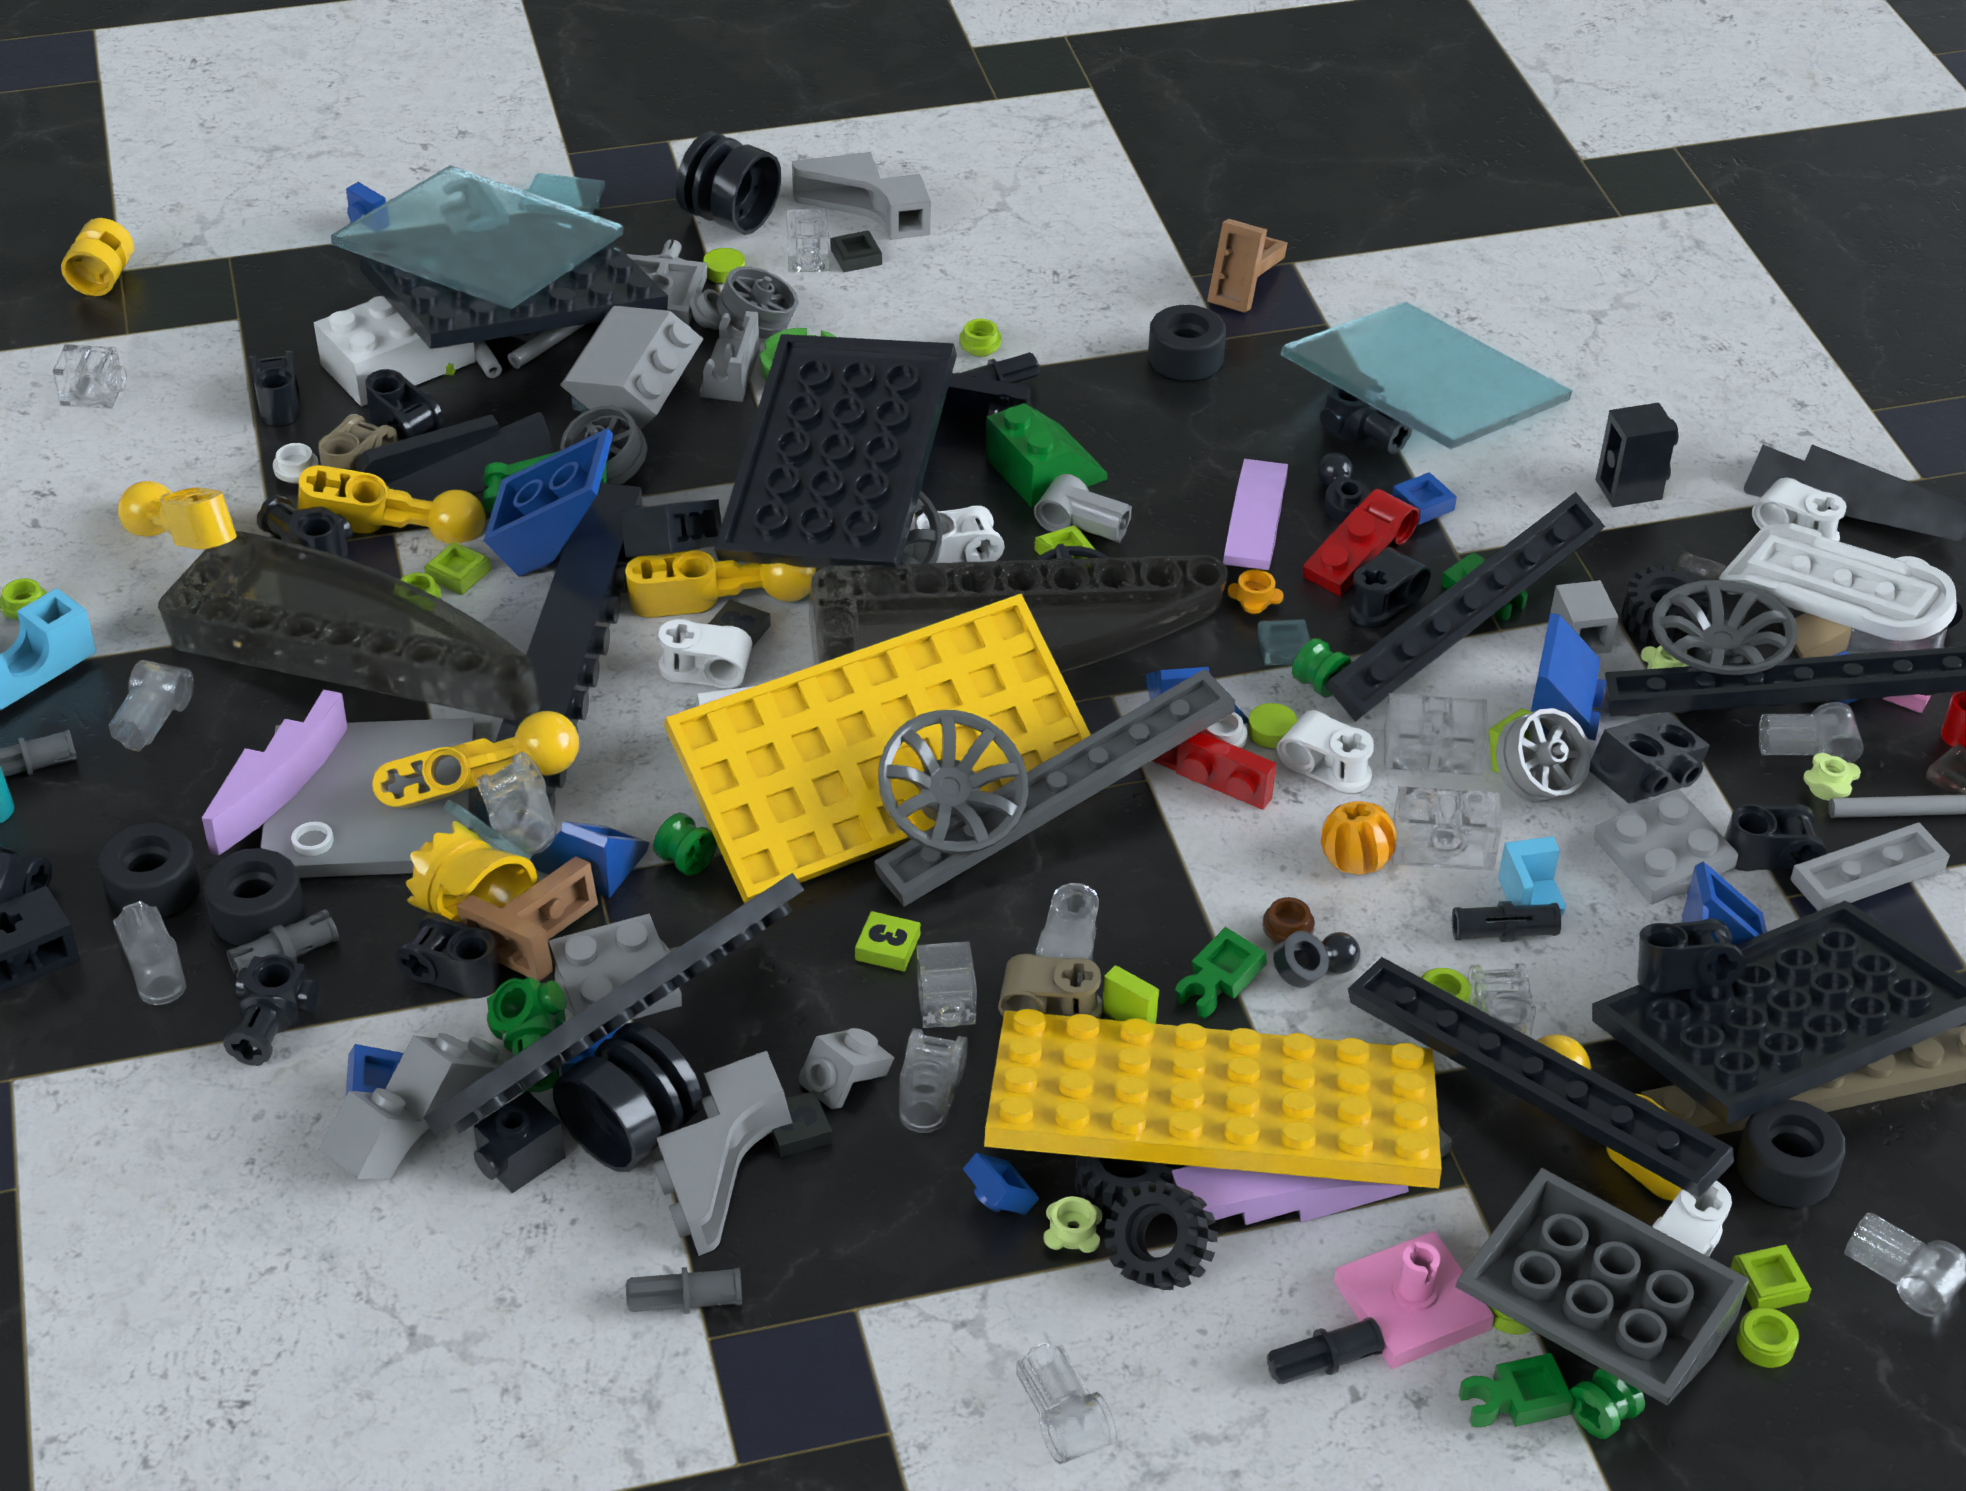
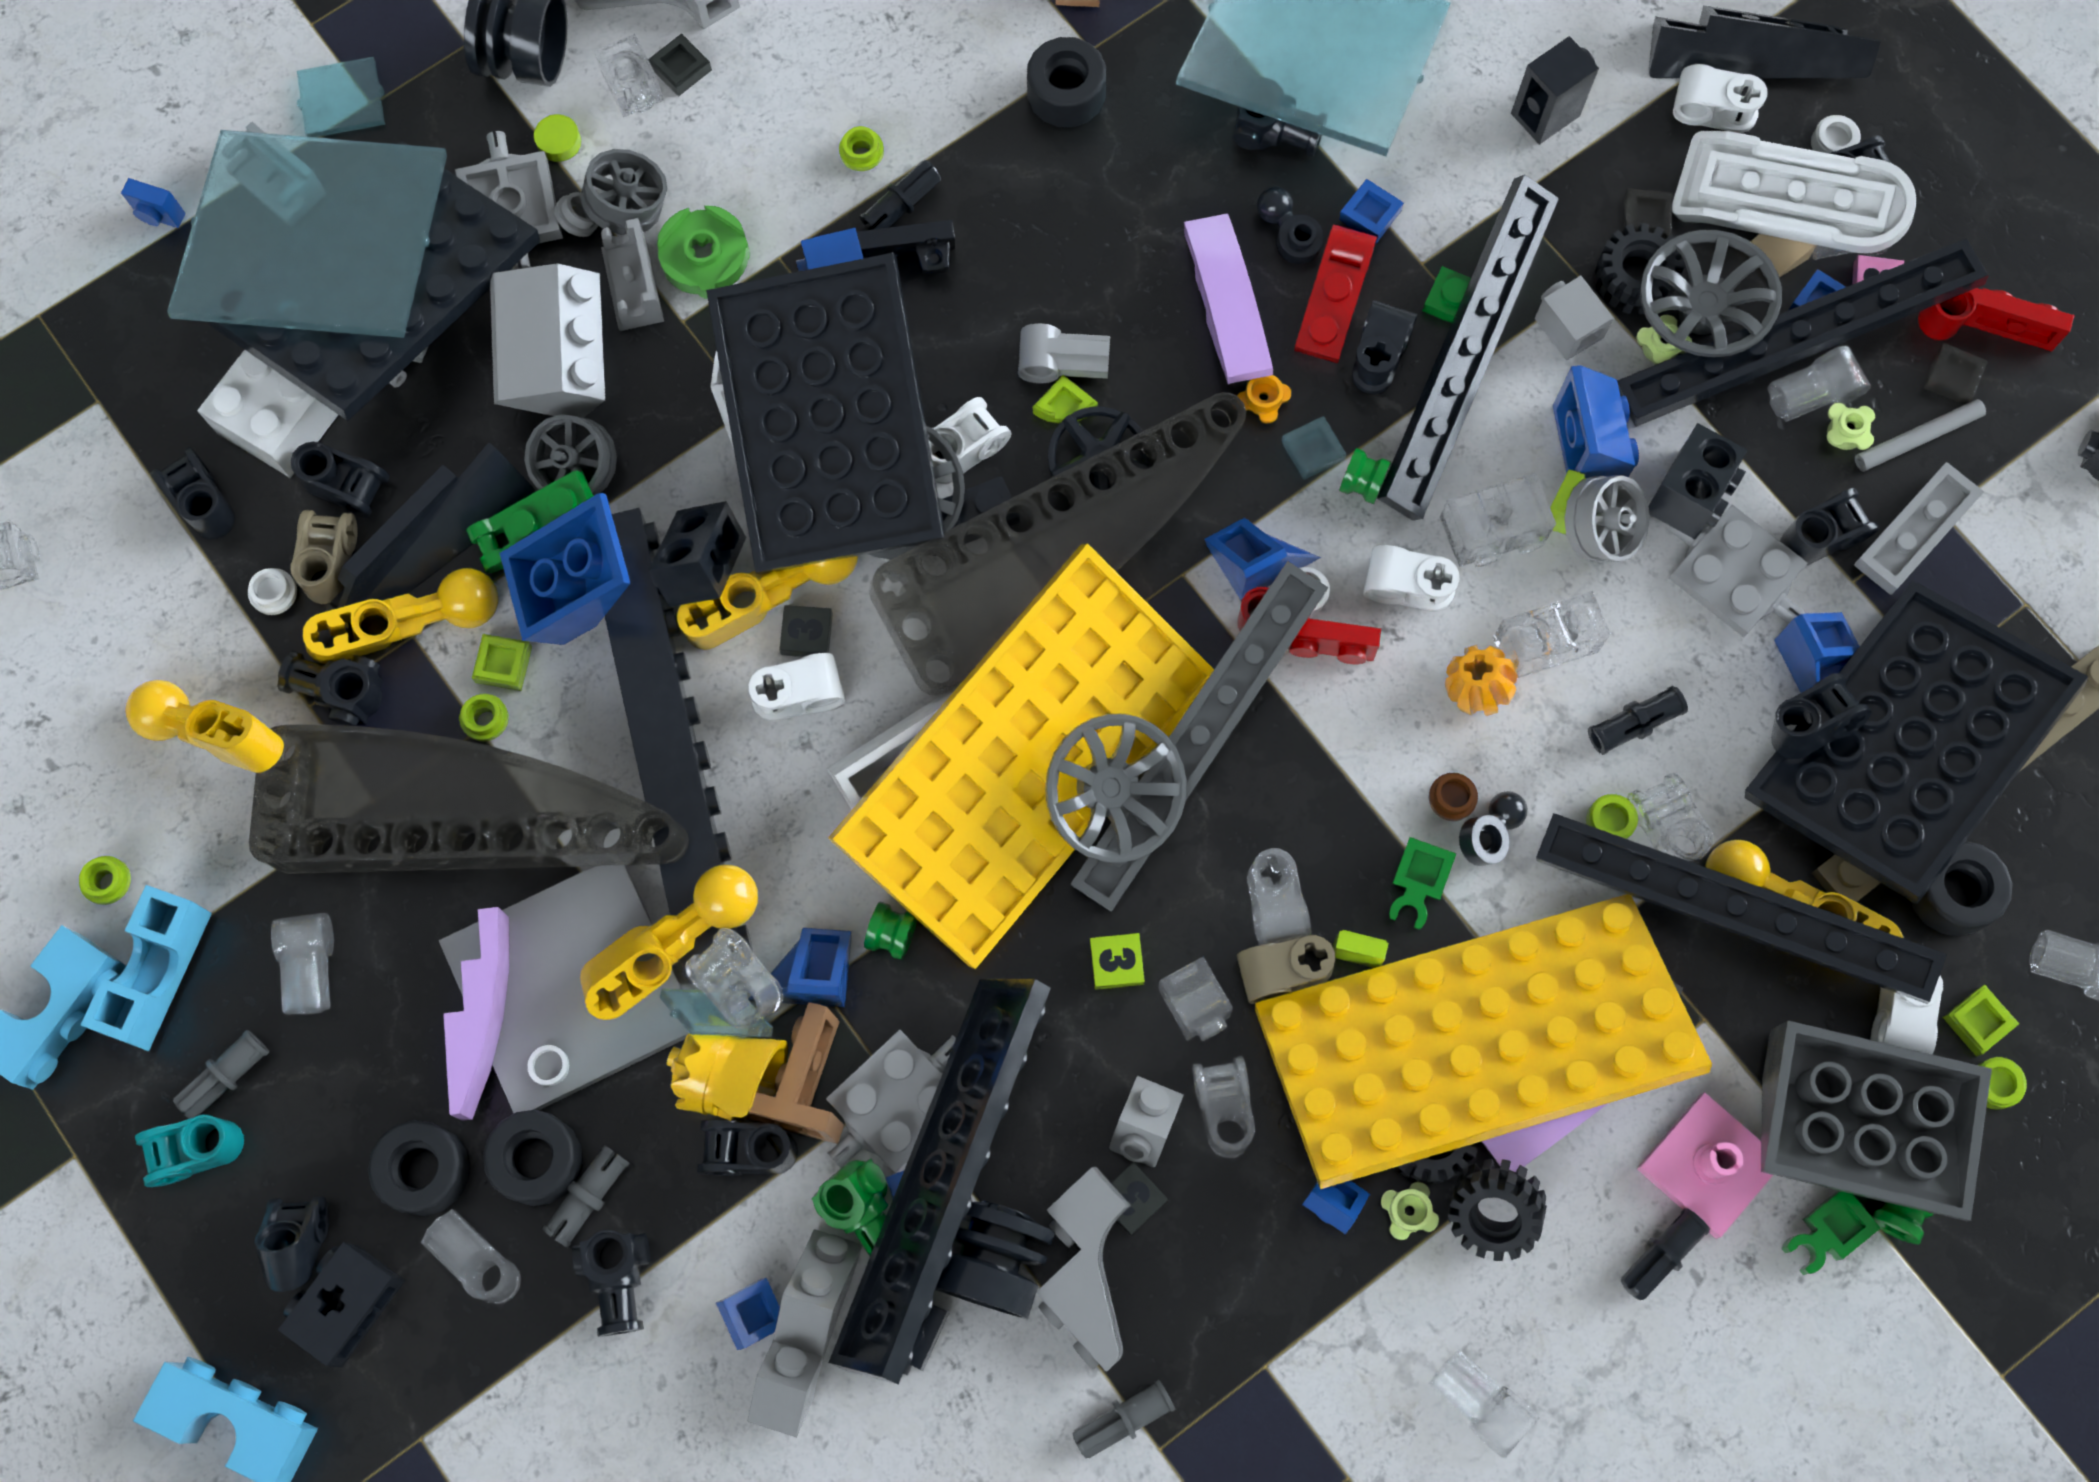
camera: 20 degrees left, 30 degrees up
green slope [986,403,1107,507] -> none
lime tile [1248,703,1297,749] -> none
medium azure panel [1498,836,1566,921] -> none

